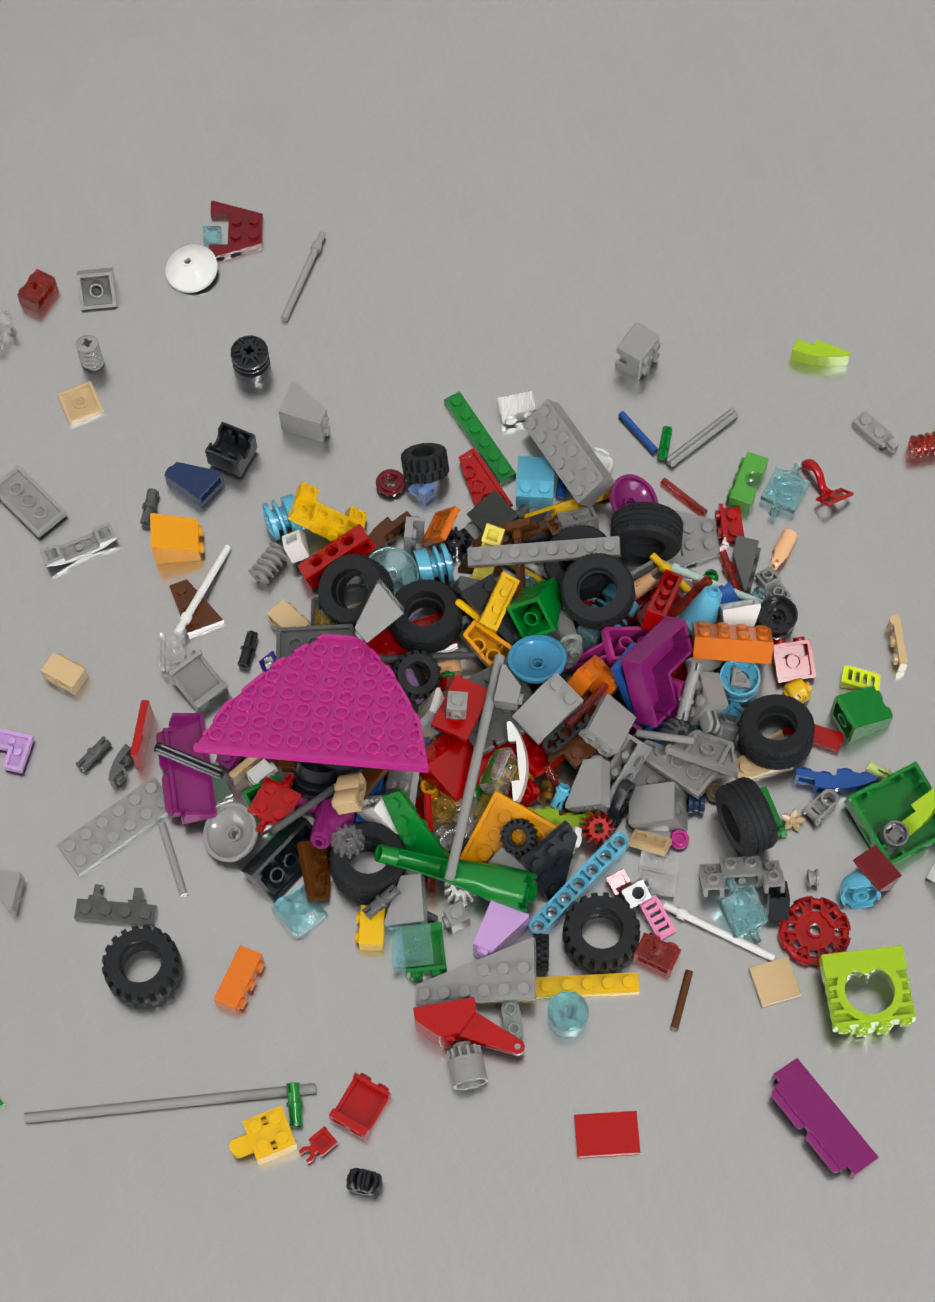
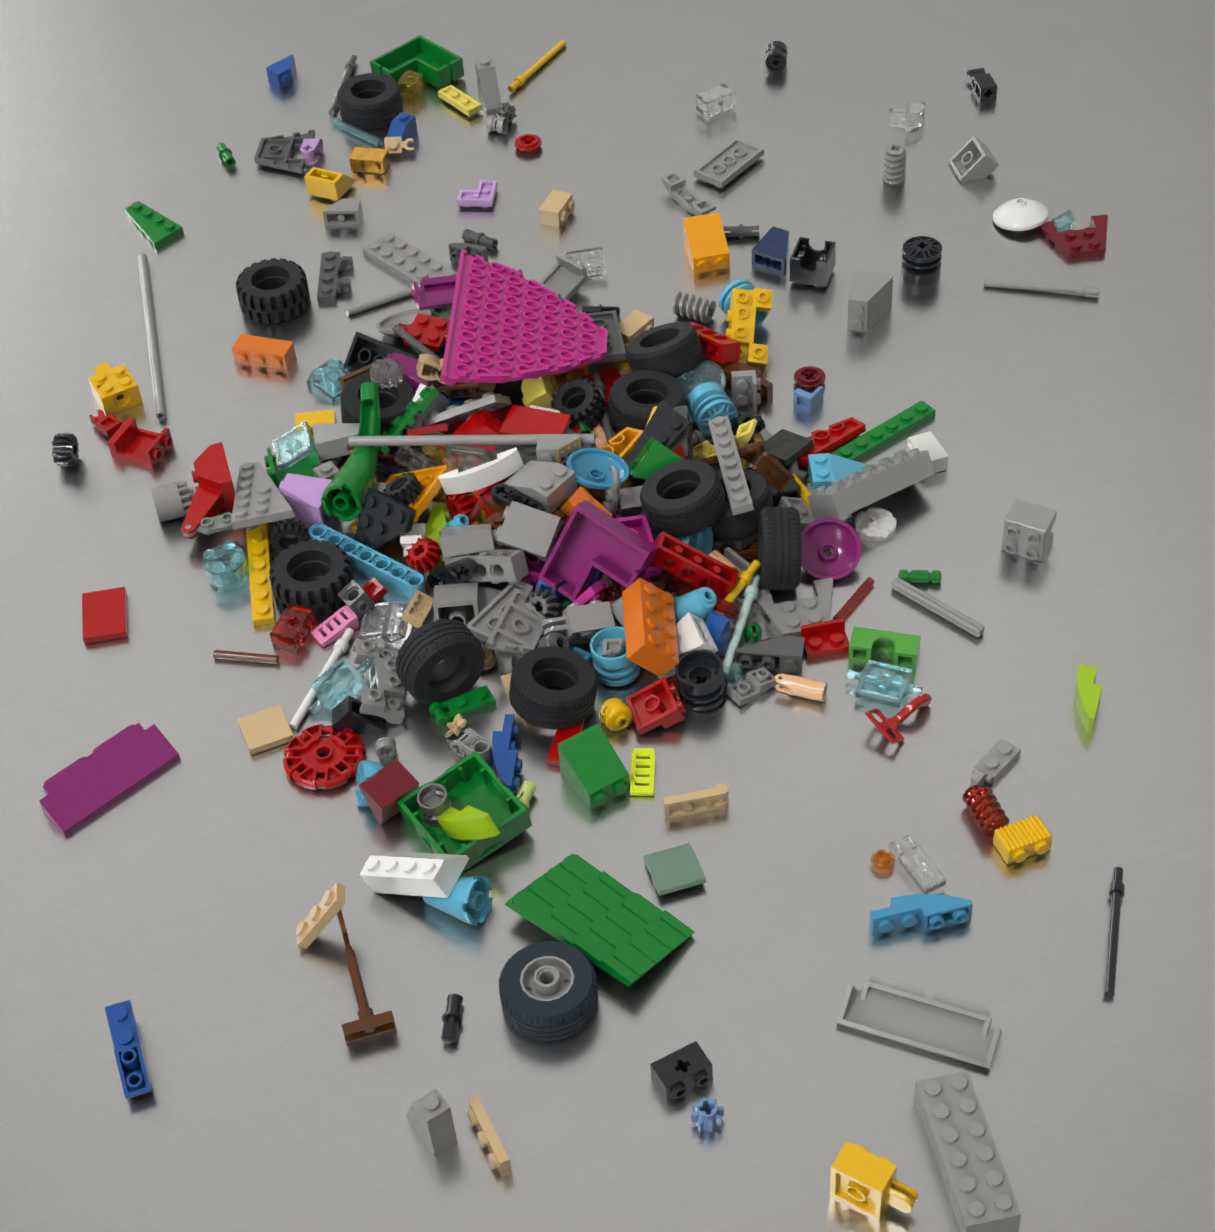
camera: 85 degrees right, 20 degrees down
clear red brick [17,269,58,313] -> none
tan tile [57,381,104,426] -> none
red tile [130,700,154,769] -> none
reddish brown wing [169,579,224,636] -> none
white bar [174,545,231,636] -> none
white slope [282,529,310,564] -> none
green pin [286,1082,303,1126] -> none
light grey slope [355,579,405,643] -> none
dark grey pin [362,883,401,920] -> none
black tyre [401,443,449,484] -> none
orange tile [421,506,460,547] -> none
light grey brick [446,691,468,720] -> none
yellow tile [478,572,520,632] -> none
clear red piece [565,682,609,729] -> none
blue bar [618,411,659,454] -> none
light grey bar [636,729,696,745] -> none
light grey pin [675,661,703,721] -> none
lime hose [819,945,917,1037] -> none

